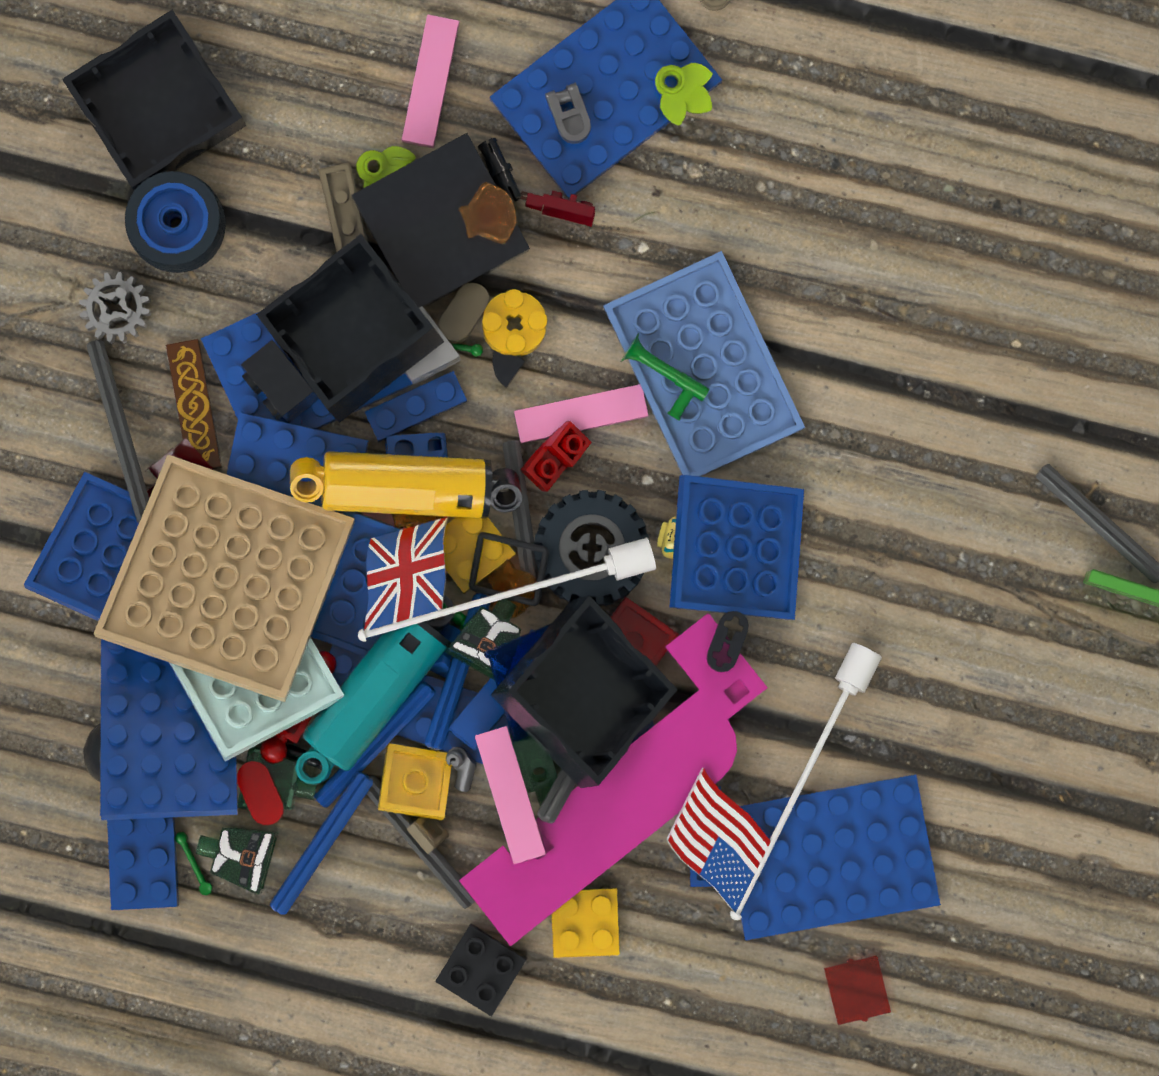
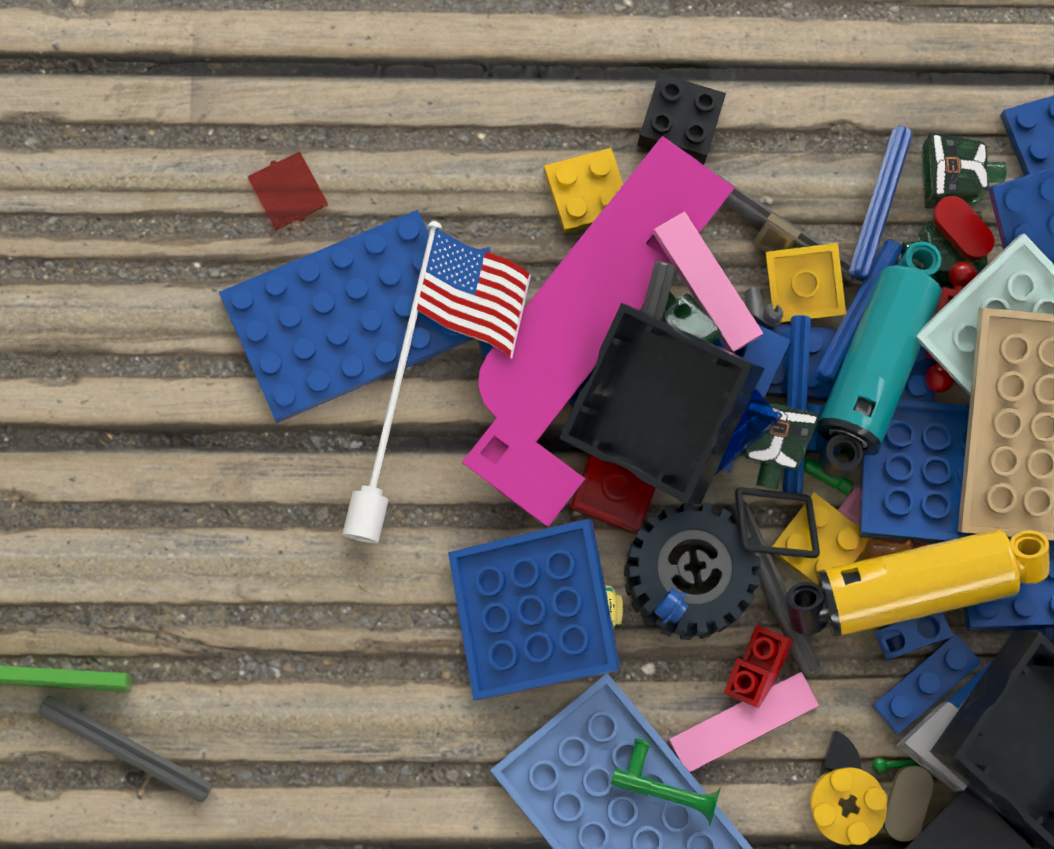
camera: 155 degrees right, 10 degrees down
green hinge [175,832,213,895] -> none
flag [358,517,656,642] -> none
clear orange animal [487,559,537,619] -> none
black beam [706,611,749,673] -> none
none -> blue plate [654,588,689,624]

